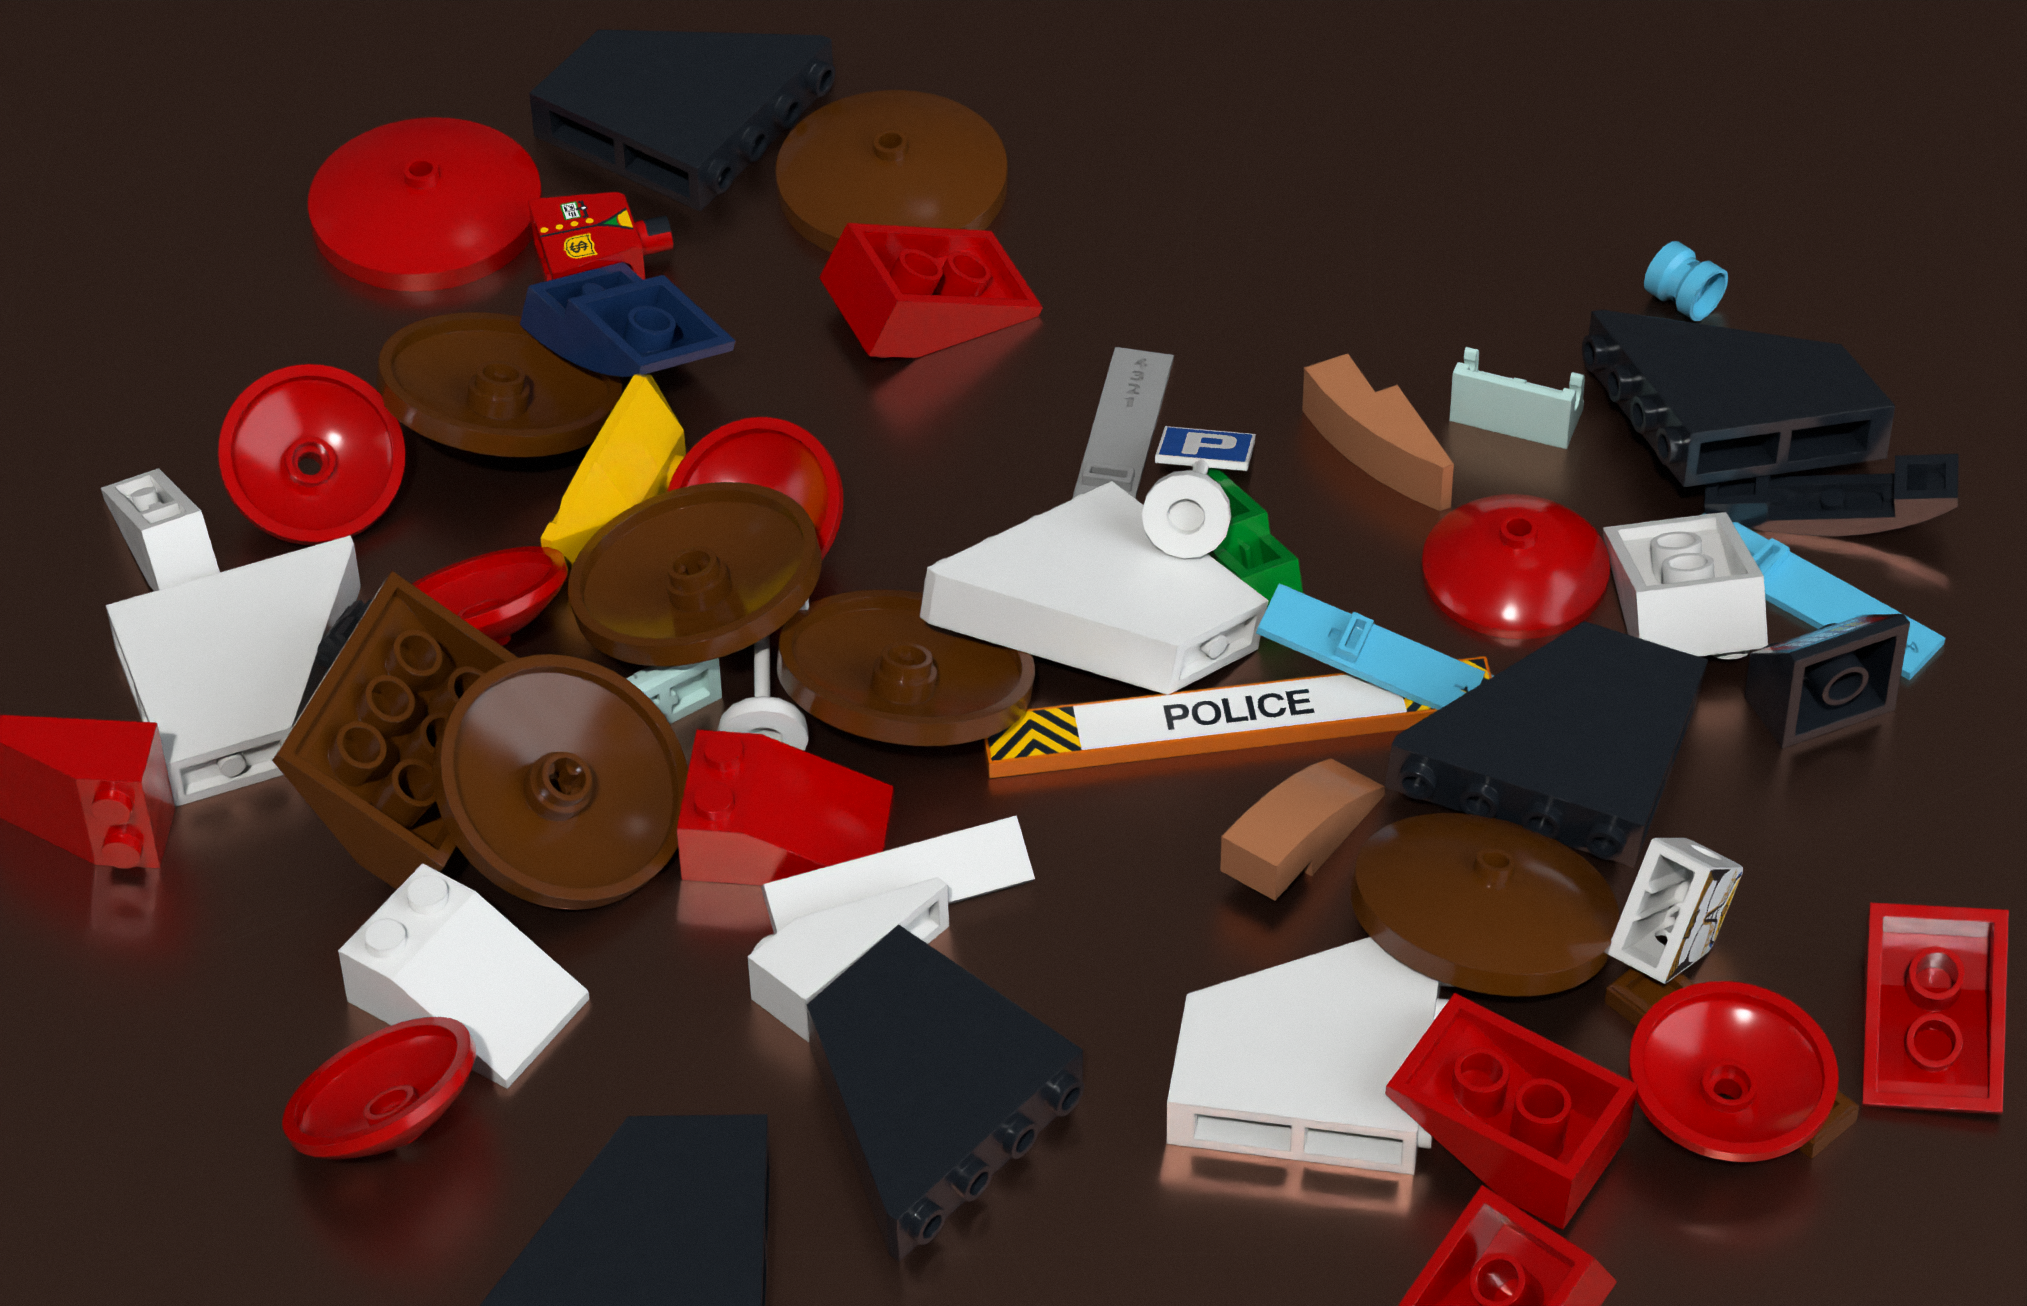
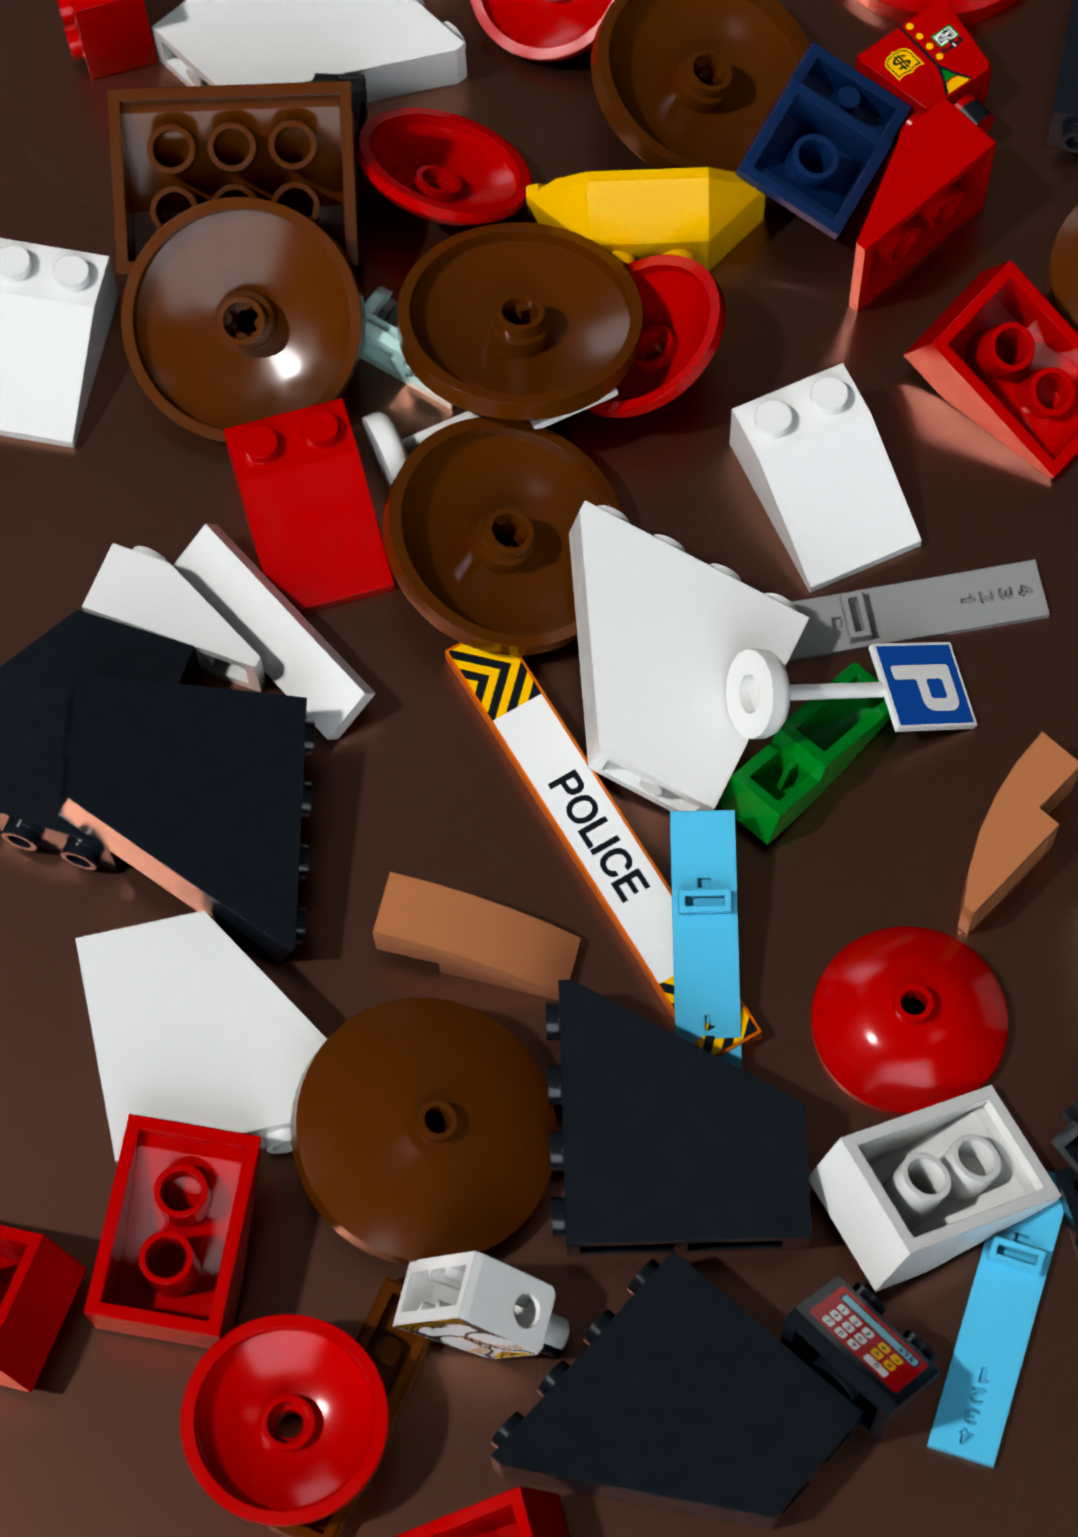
camera: 70 degrees right, 20 degrees up
none -> black slope [58,672,315,962]
none -> black slope [491,1250,864,1530]
none -> white slope [729,363,922,593]
none -> red slope [849,97,996,313]

